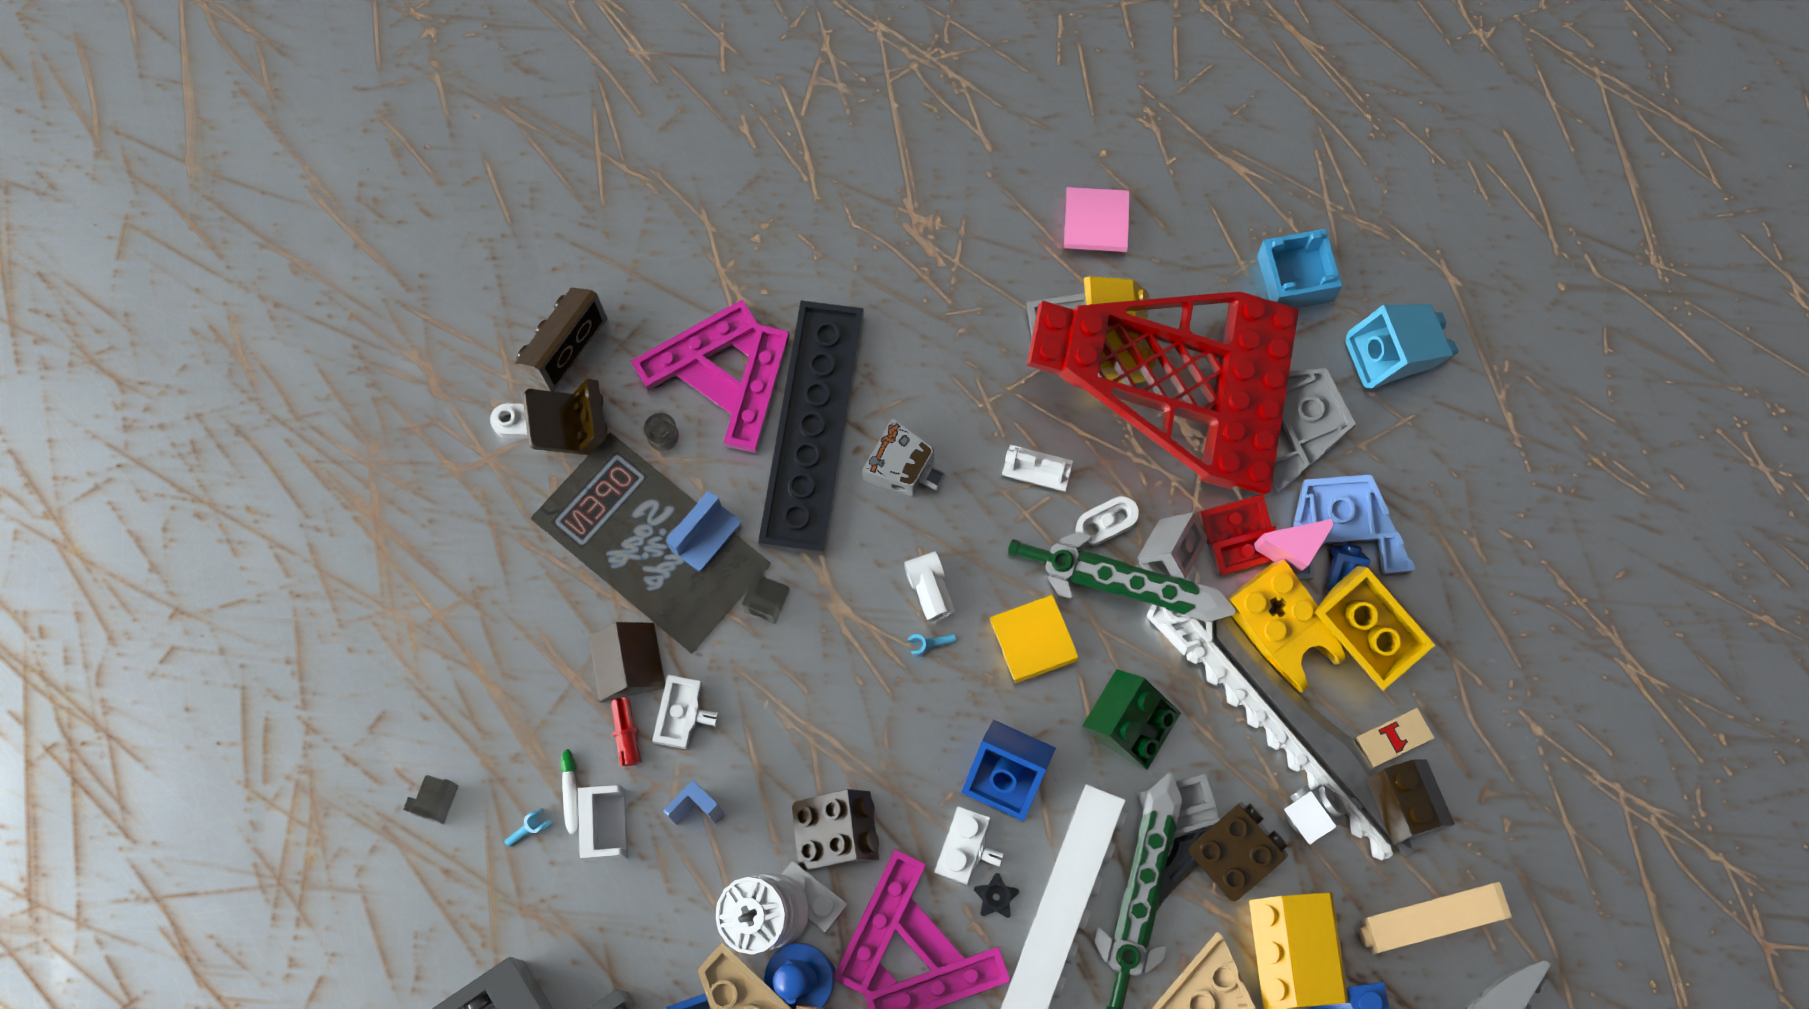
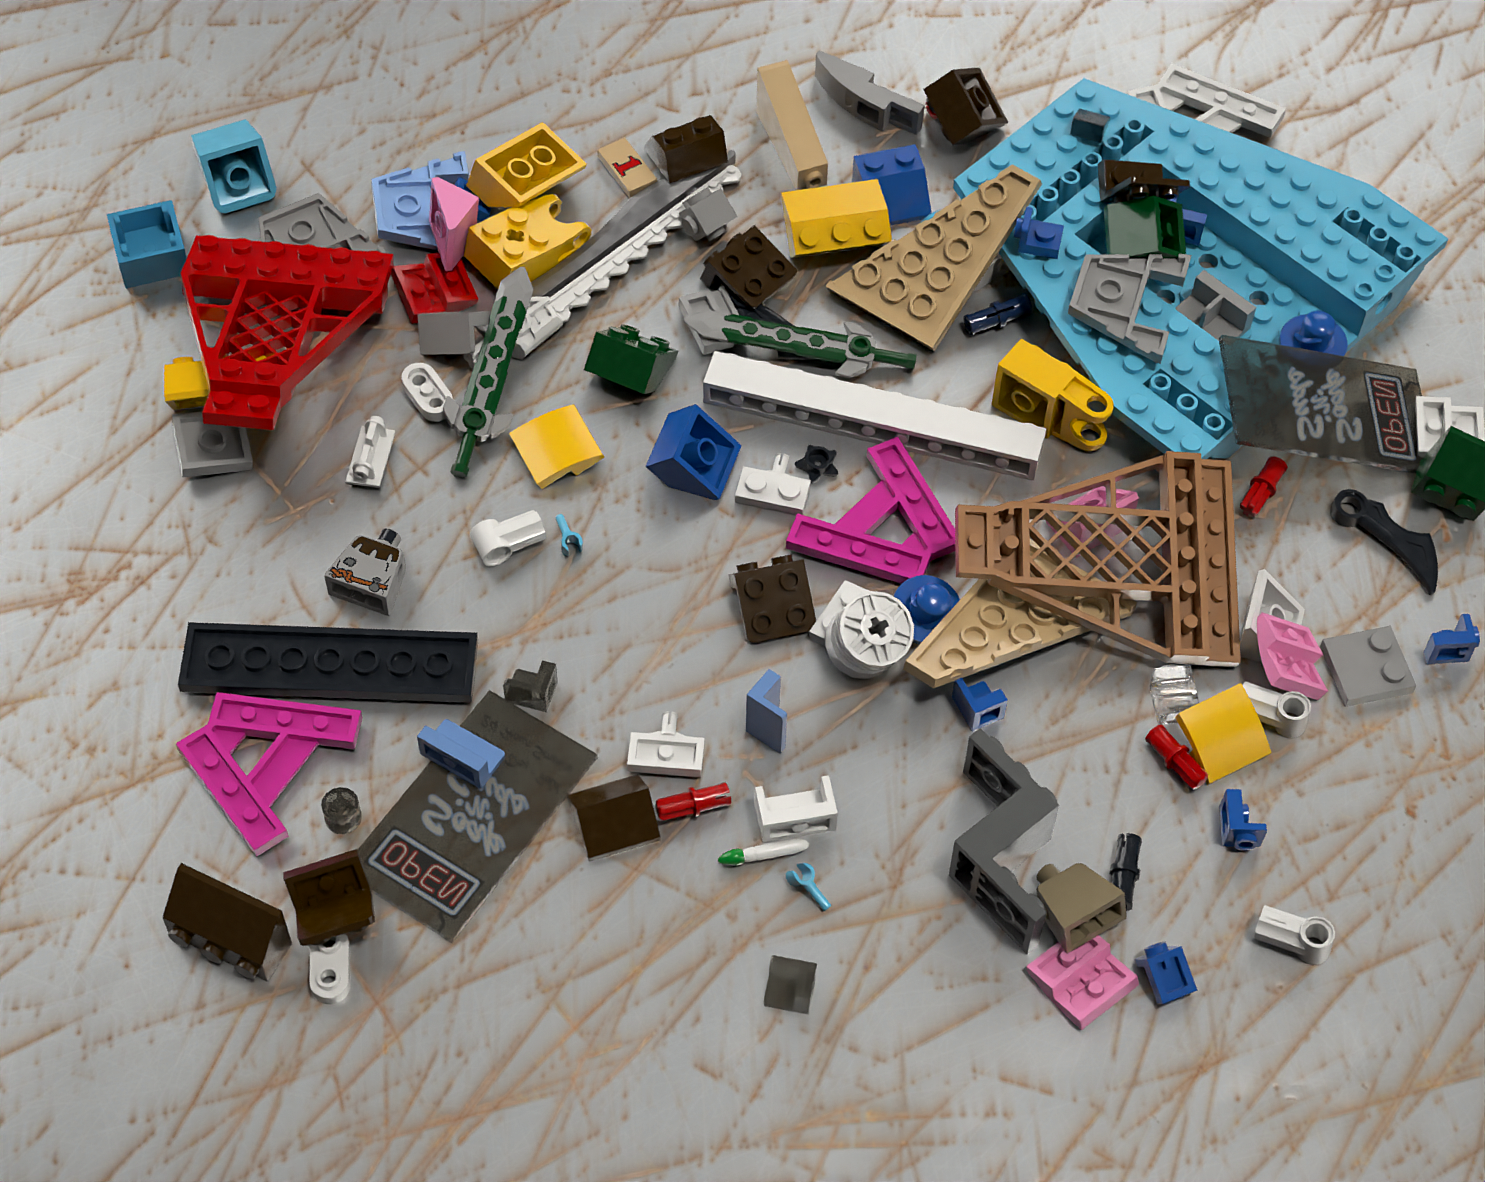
camera: 100 degrees left, 15 degrees down
bright pink slope [1064,187,1129,252] -> none

